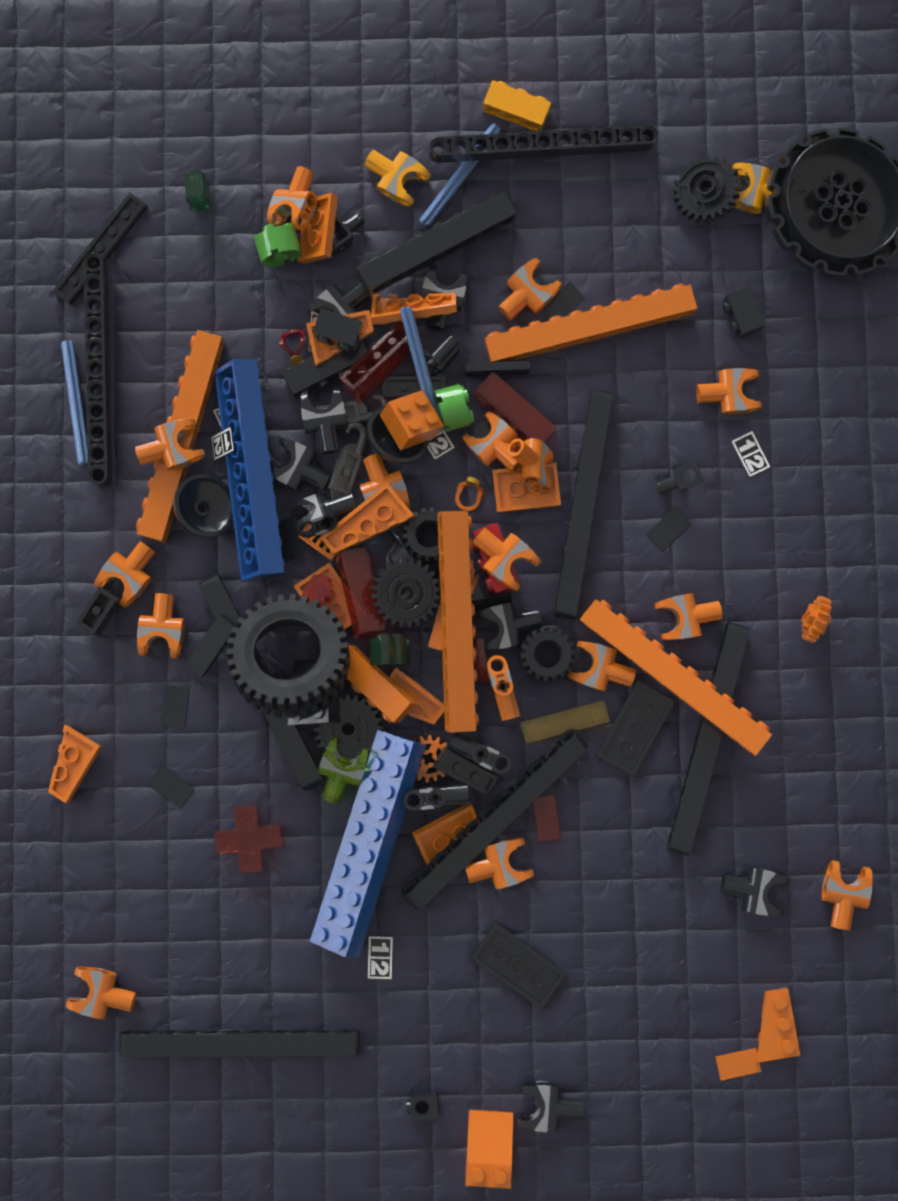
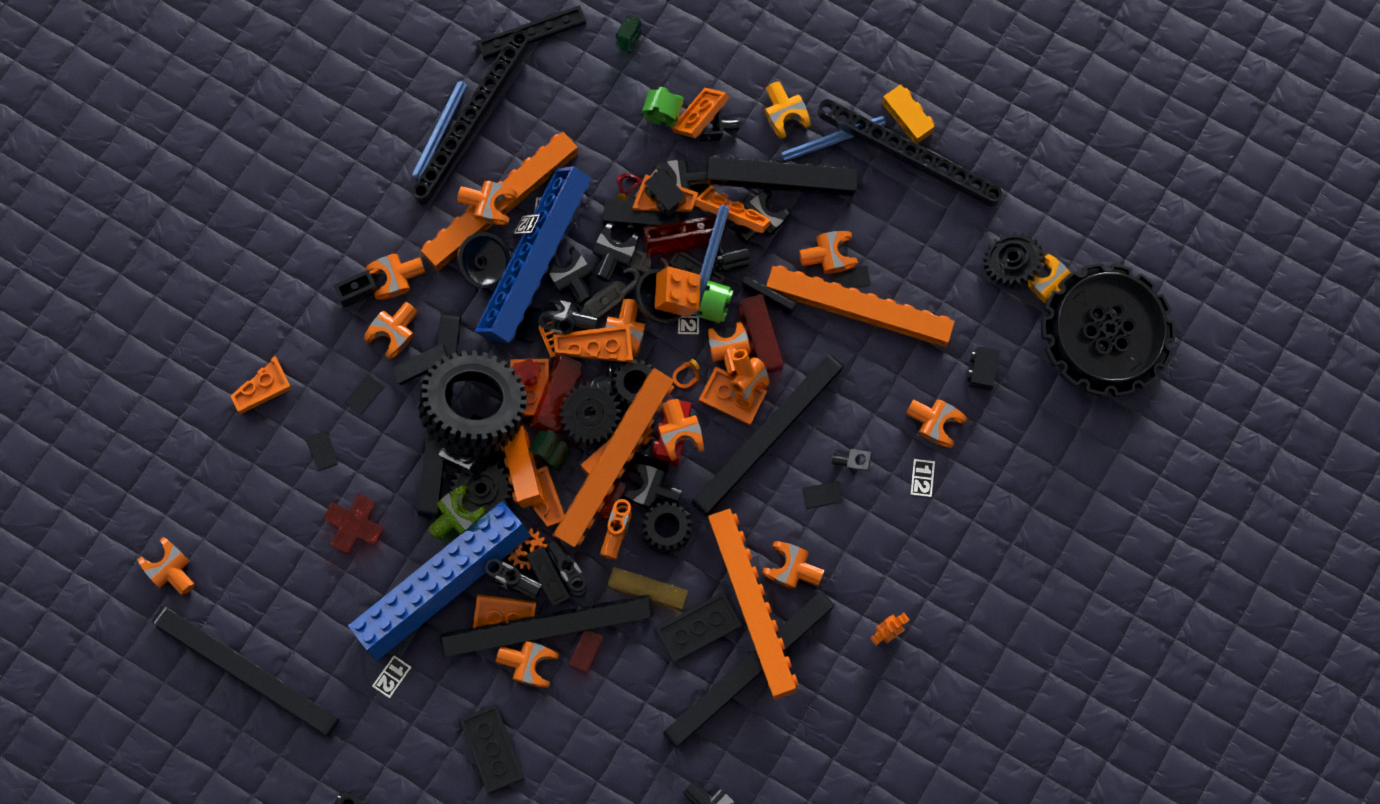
camera: 30 degrees right, 10 degrees down
orange connector [267,166,317,230] -> none
orange connector [567,641,636,692] -> none

